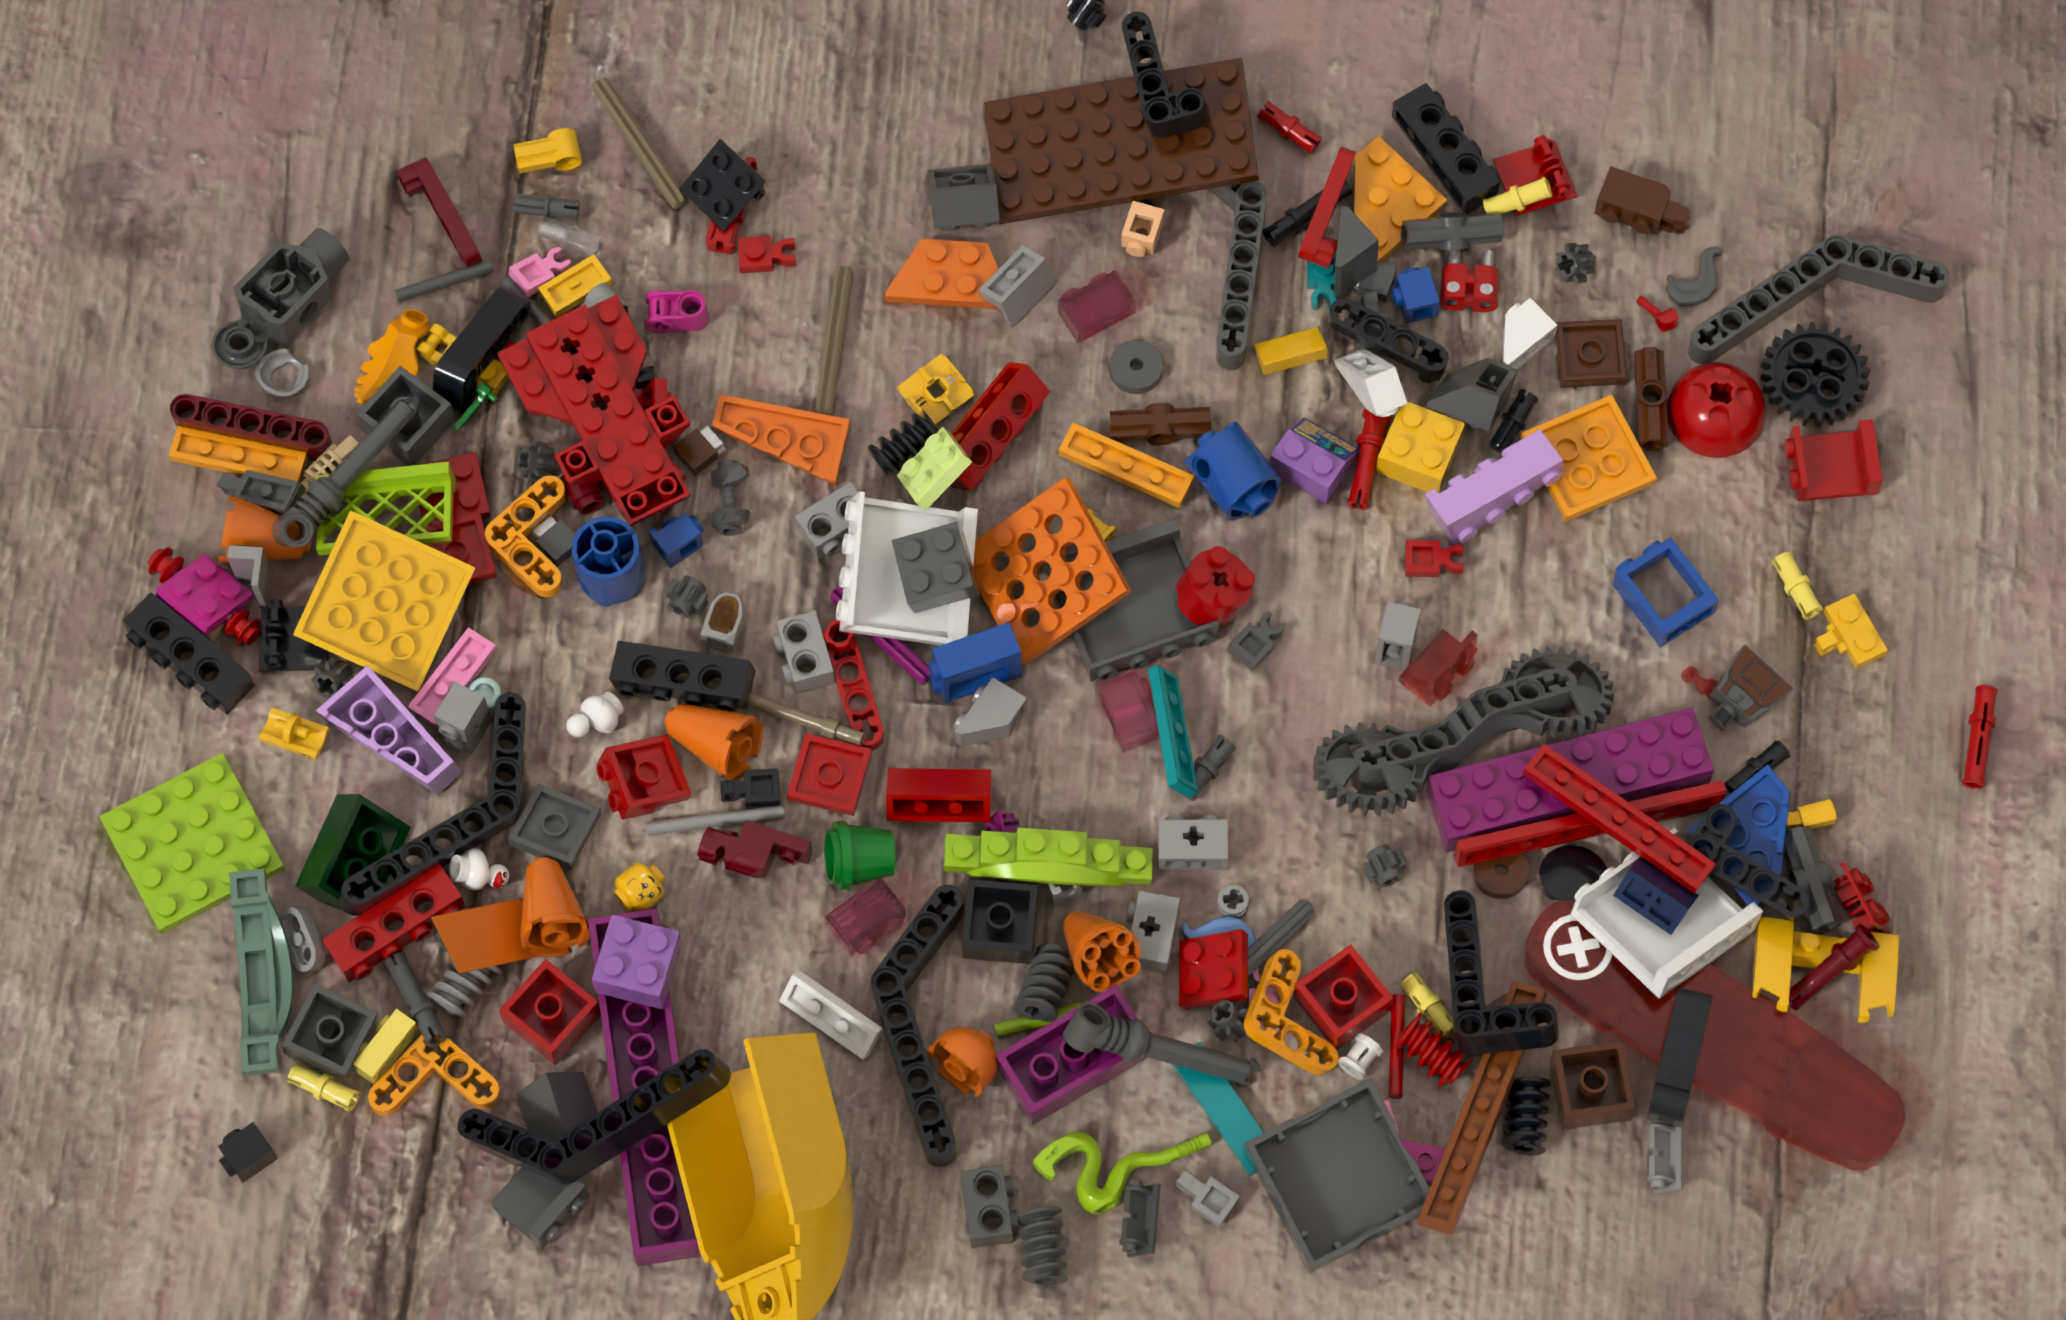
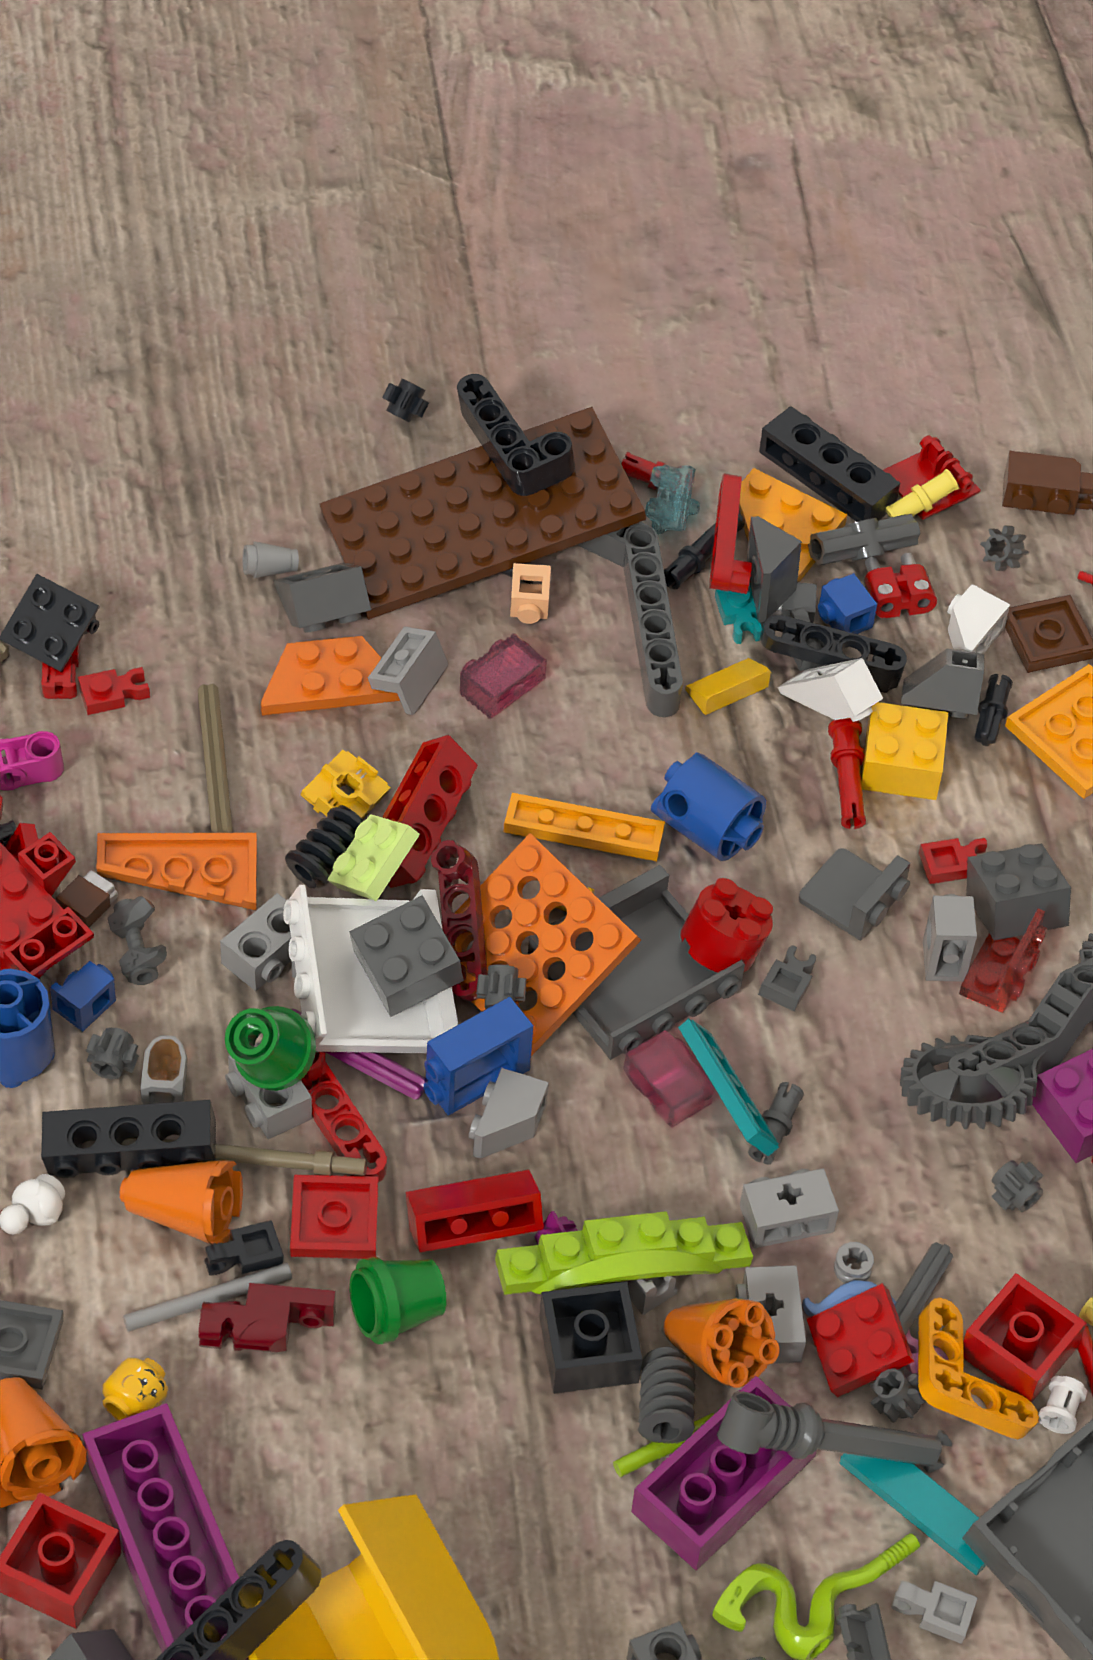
camera: 20 degrees left, 15 degrees down
medium lavender brick [592,915,683,1010] -> none
red plate [596,734,691,820] -> none
white plate [779,970,883,1060] -> none
clear pink brick [824,877,906,957] -> none
black beam [871,885,964,1167] -> none
orange cylinder [928,1027,999,1097] -> none
dark grey piece [1110,340,1163,394] -> none
reddish brown piece [1110,403,1211,446] -> none
medium lavender slope [1270,417,1360,504] -> none
lavender wedge [1425,429,1565,545] -> none
none -> green piece [225,1006,316,1091]
none -> light grey cone [242,541,299,578]
none -> dark red beam [431,840,487,1001]
none -> dark grey gear [477,965,526,1009]
none -> clear light blue hips [645,465,700,534]
none -> dark grey bracket [799,848,911,941]
none -> dark grey brick [966,843,1071,940]

